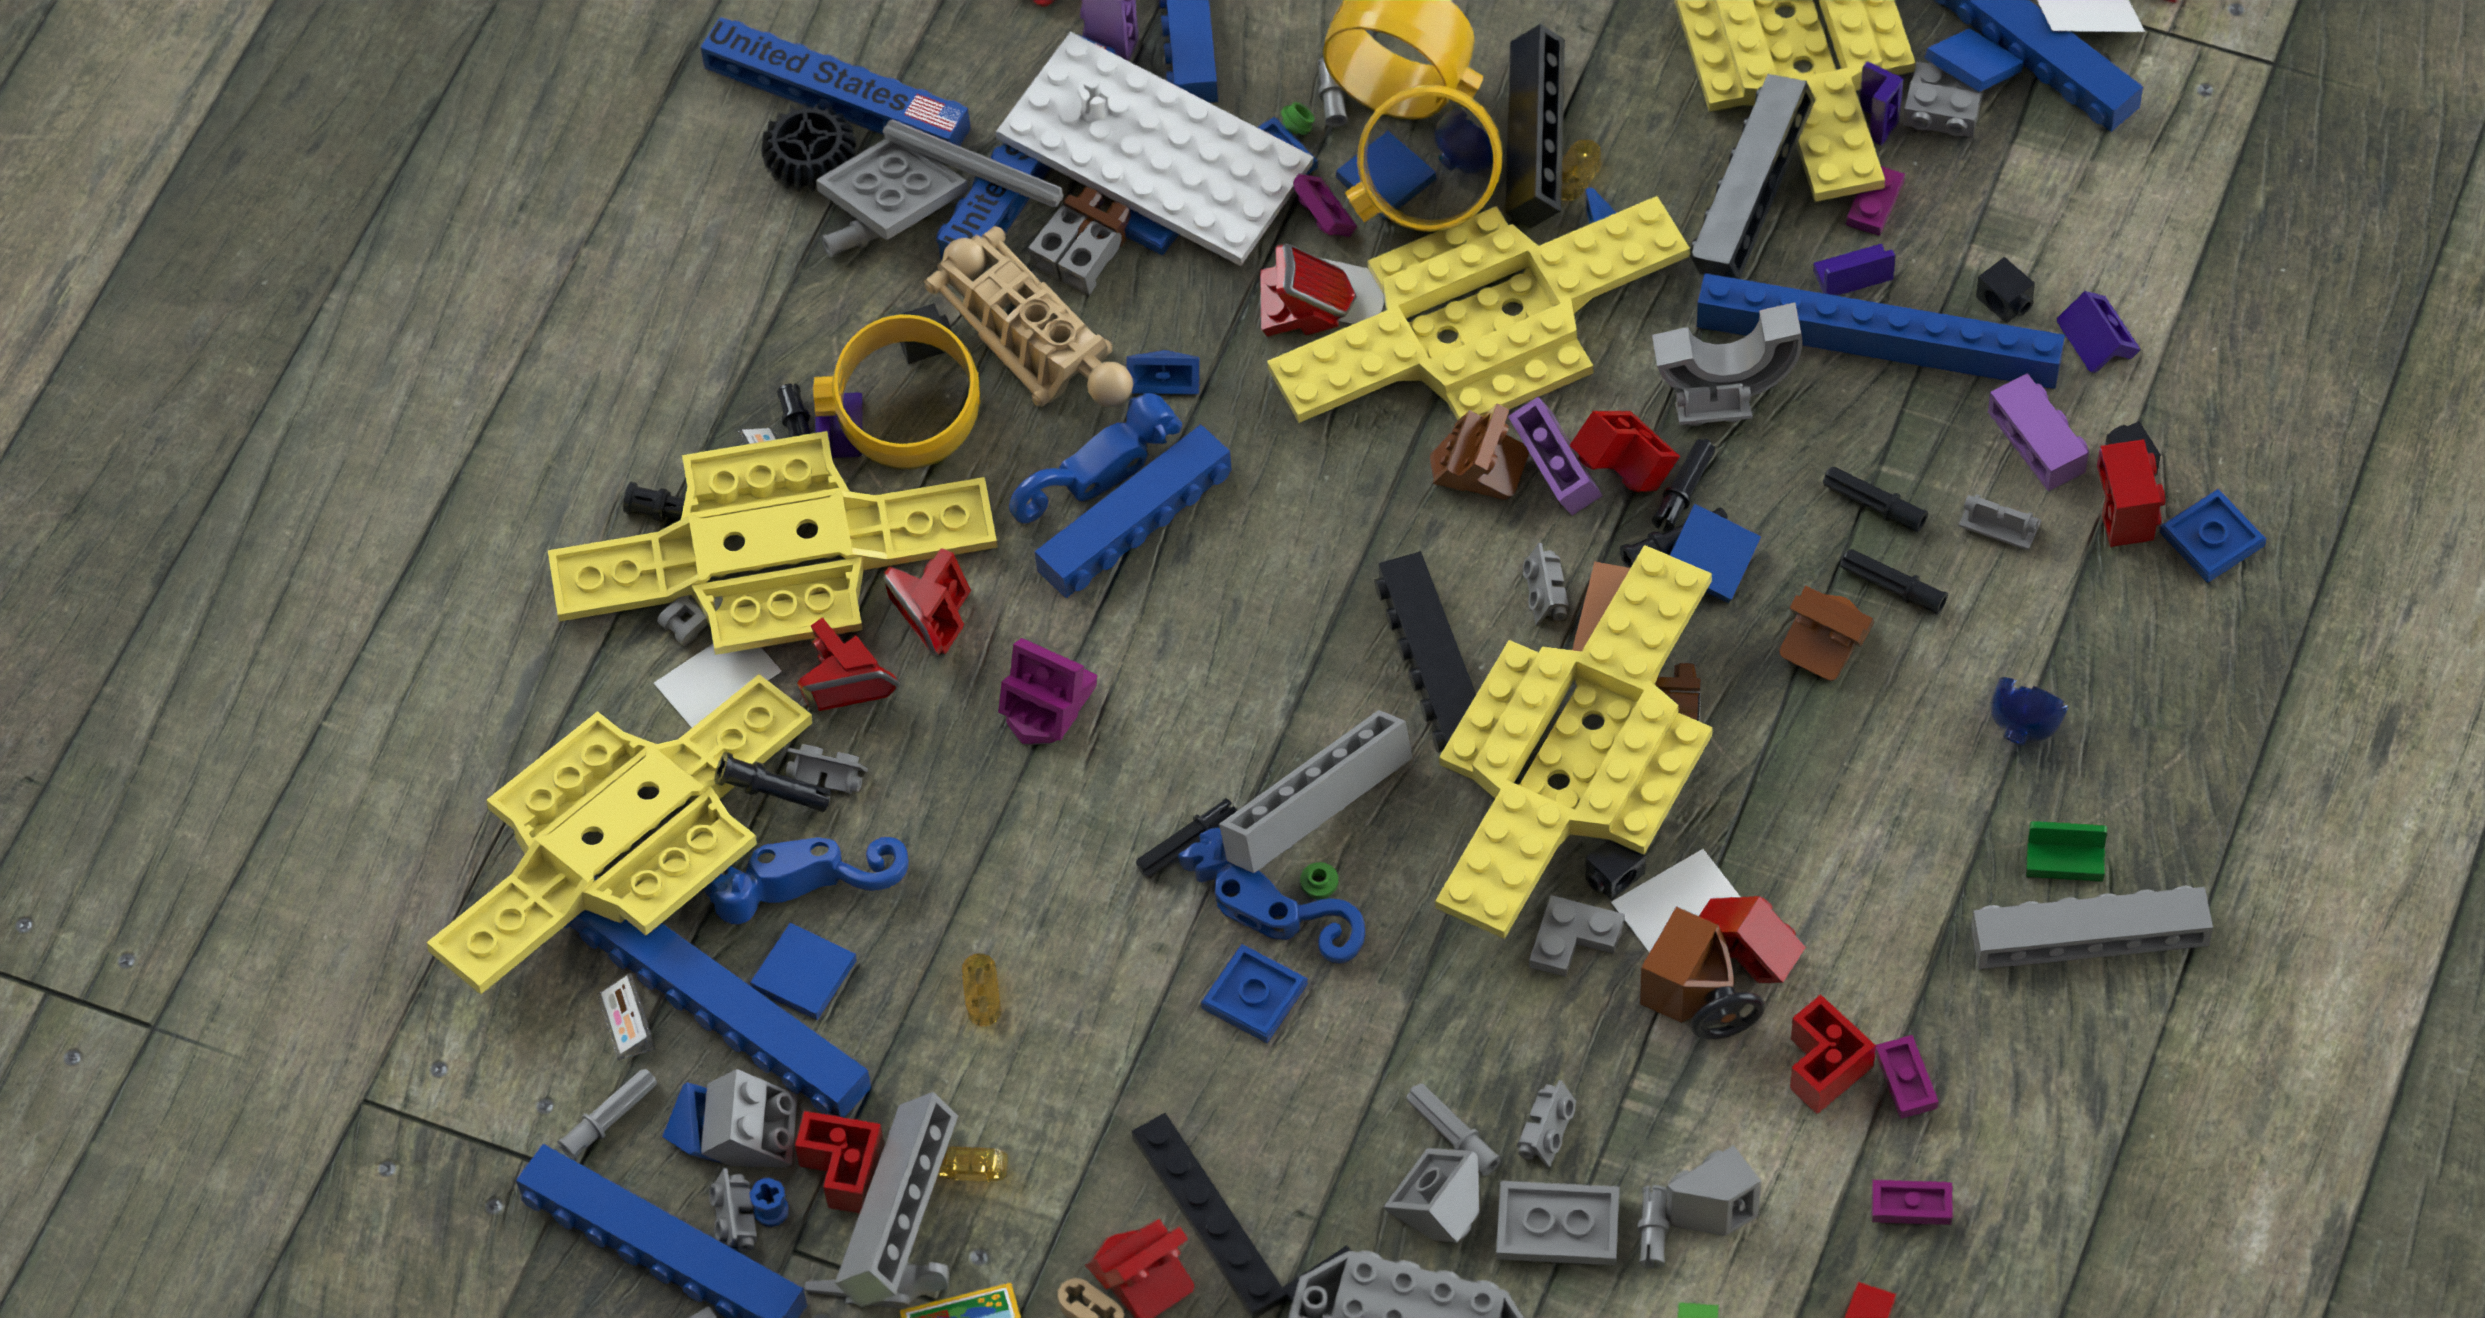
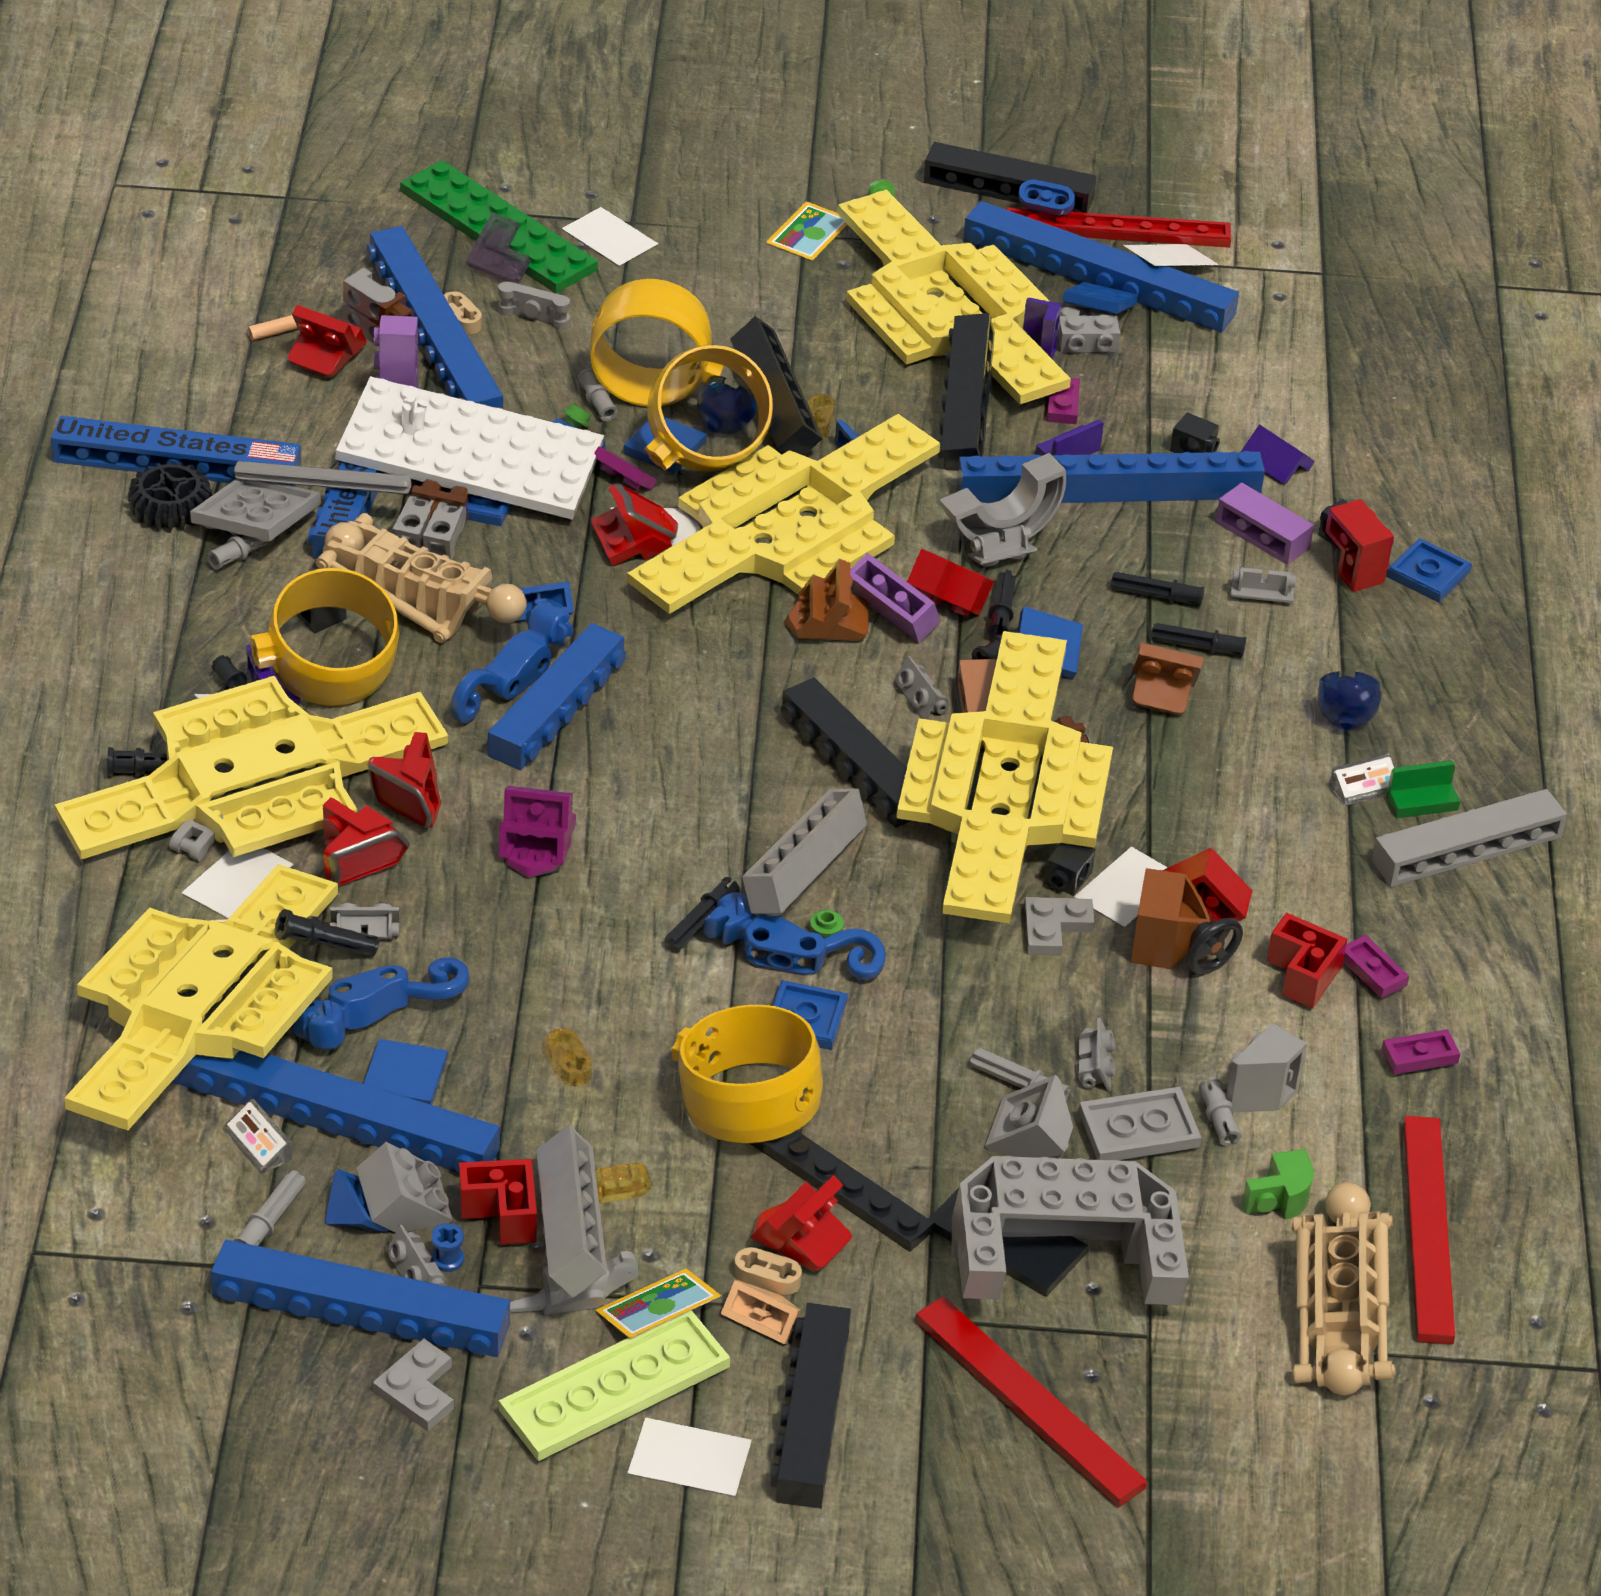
camera: 25 degrees left, 15 degrees down
none -> yellow cylinder [671,1005,823,1143]
none -> slope [1329,754,1395,806]

